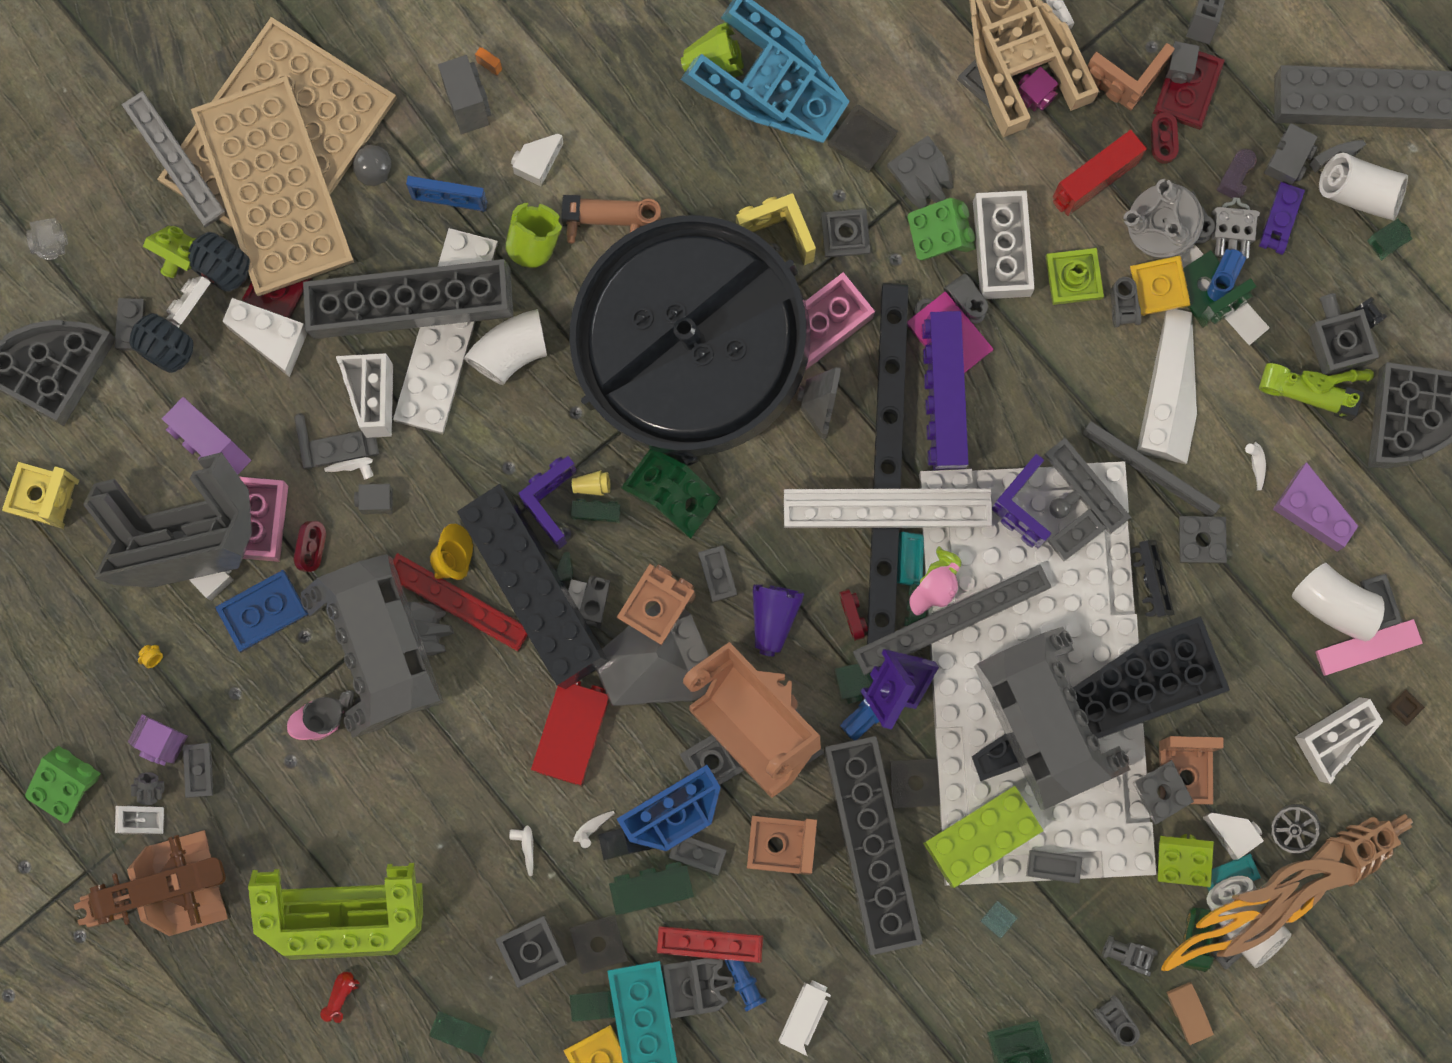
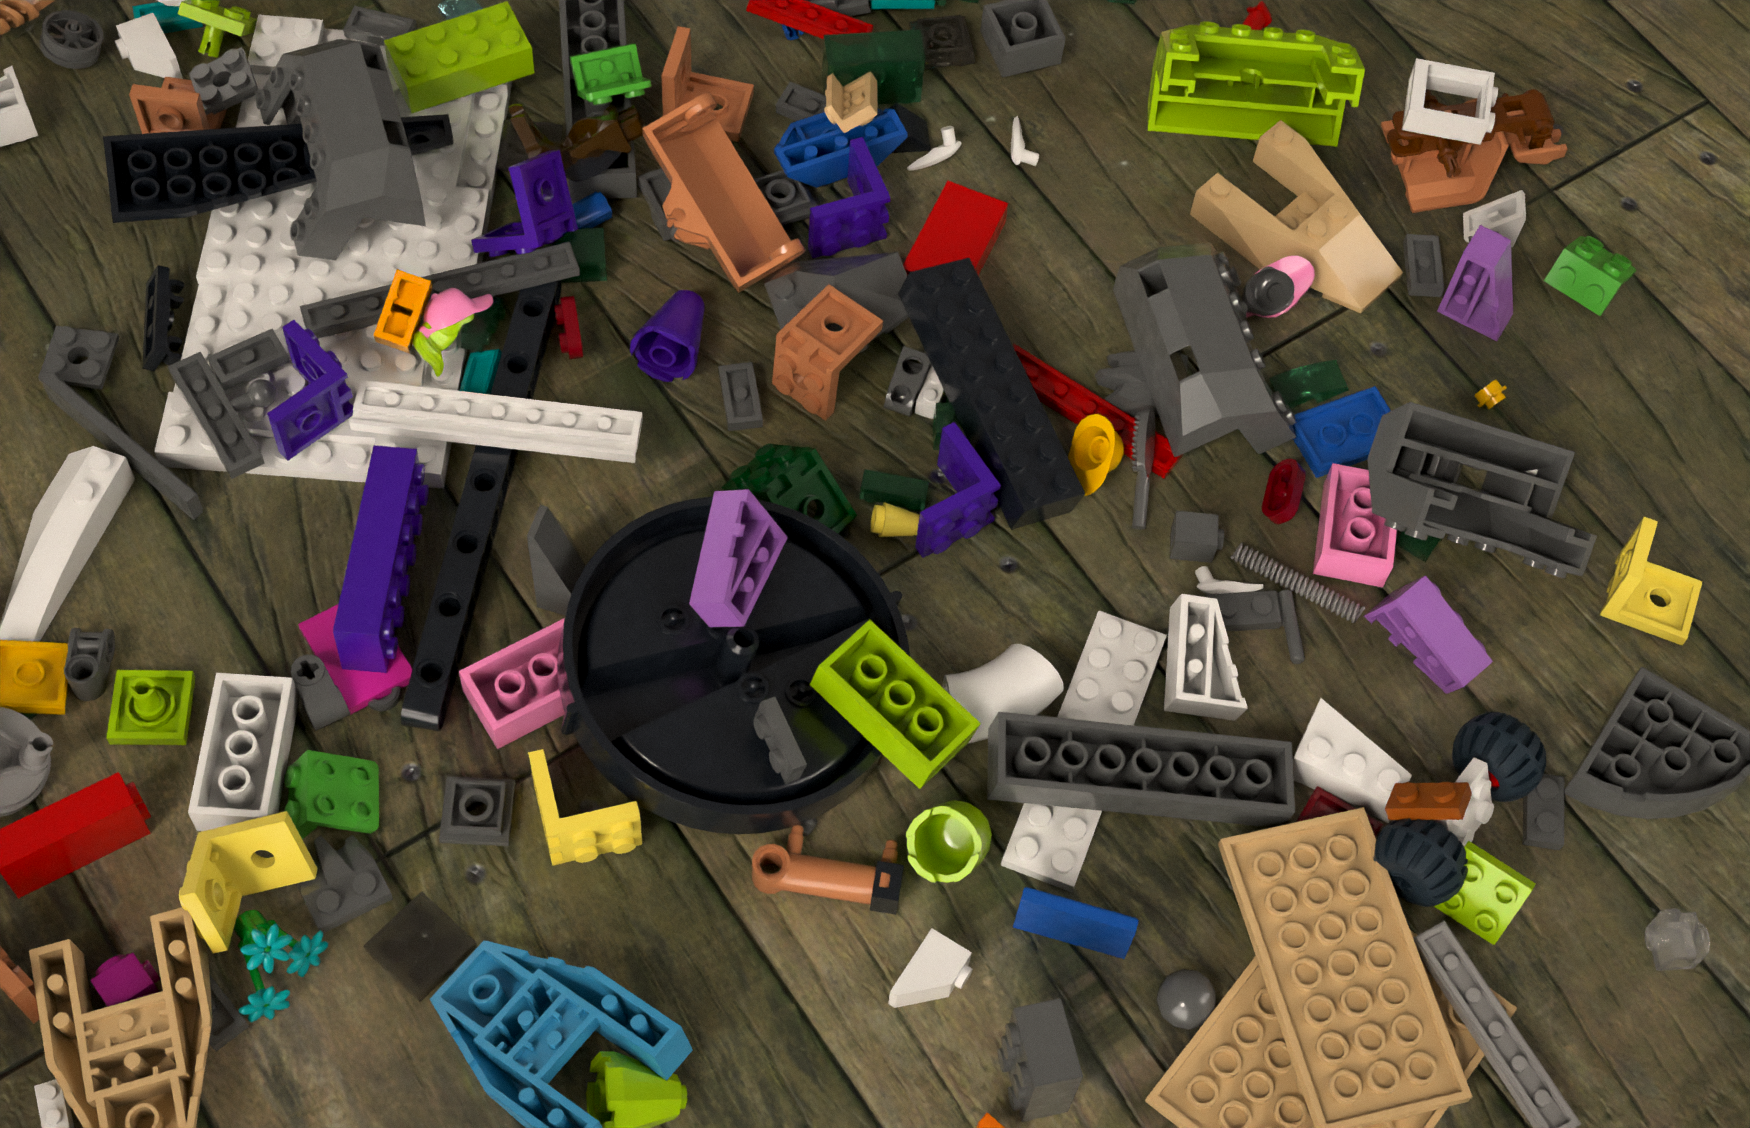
camera: 175 degrees left, 20 degrees down
none -> light yellow bracket [179,811,318,954]
none -> teal plant [233,910,329,1022]
none -> light orange brick [373,269,433,354]
none -> dark brown hips [508,104,644,182]
none -> bright green bracket [569,43,652,105]
none -> medium lavender wedge [689,489,788,627]
none -> dark grey plate [754,697,807,784]
none -> dark purple bracket [808,137,891,259]
none -> lime brick [810,620,981,789]
none -> tan bracket [824,71,878,133]
none -> dark grey piece [1131,409,1155,530]
none -> tan wedge [1190,120,1403,313]
none -> light grey piece [1231,543,1365,623]
none -> clear green slope [1269,360,1349,408]
none -> dark orange plate [1385,782,1472,820]
none -> white window [1402,58,1498,145]

